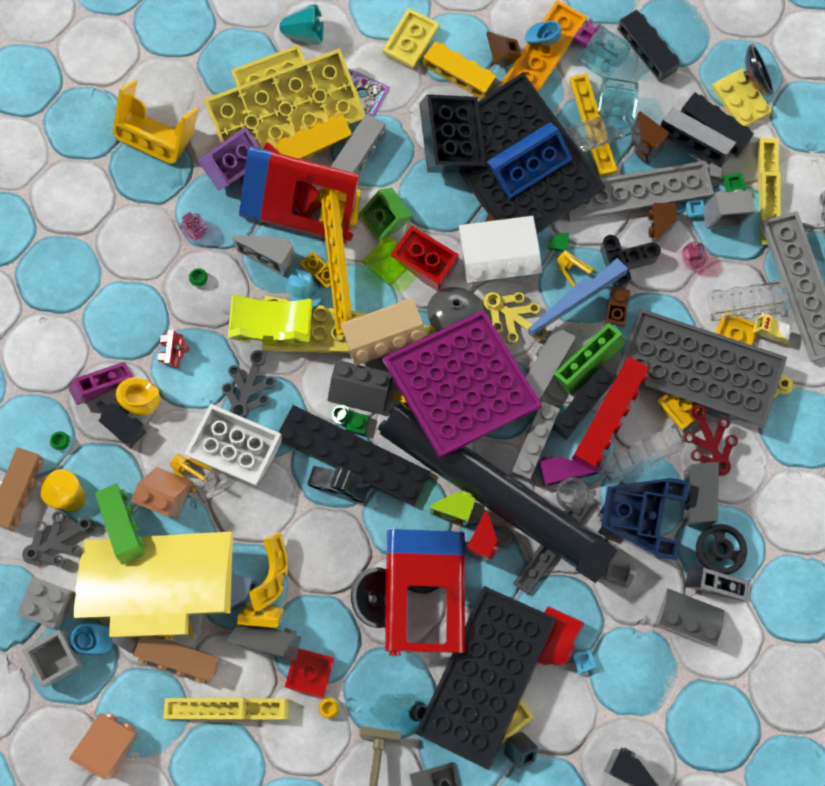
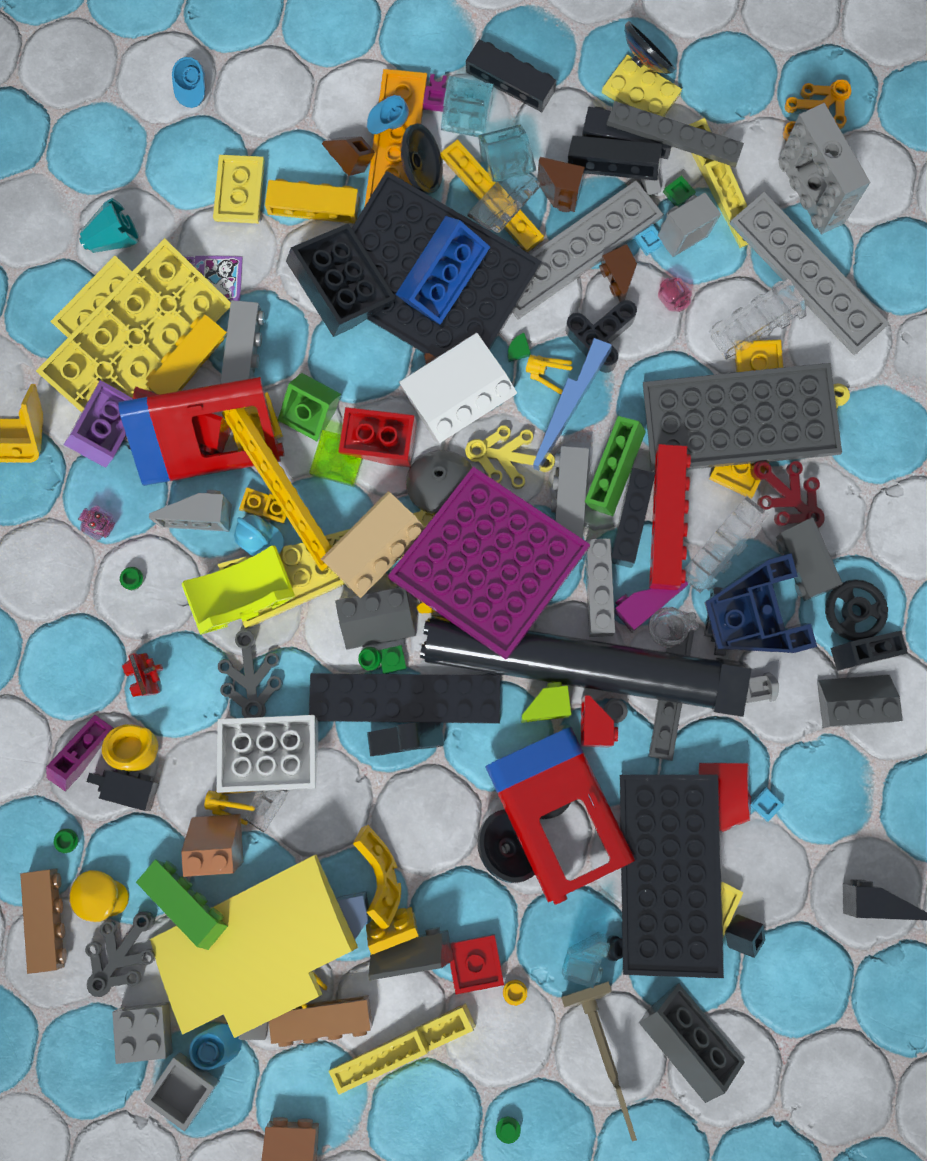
camera: 20 degrees left, 5 degrees up
reddish brown slope [605,287,630,326] -> none
light yellow leg [753,313,792,343] -> none
none -> black dish [401,123,443,194]
none -> dark grey plate [607,101,744,167]

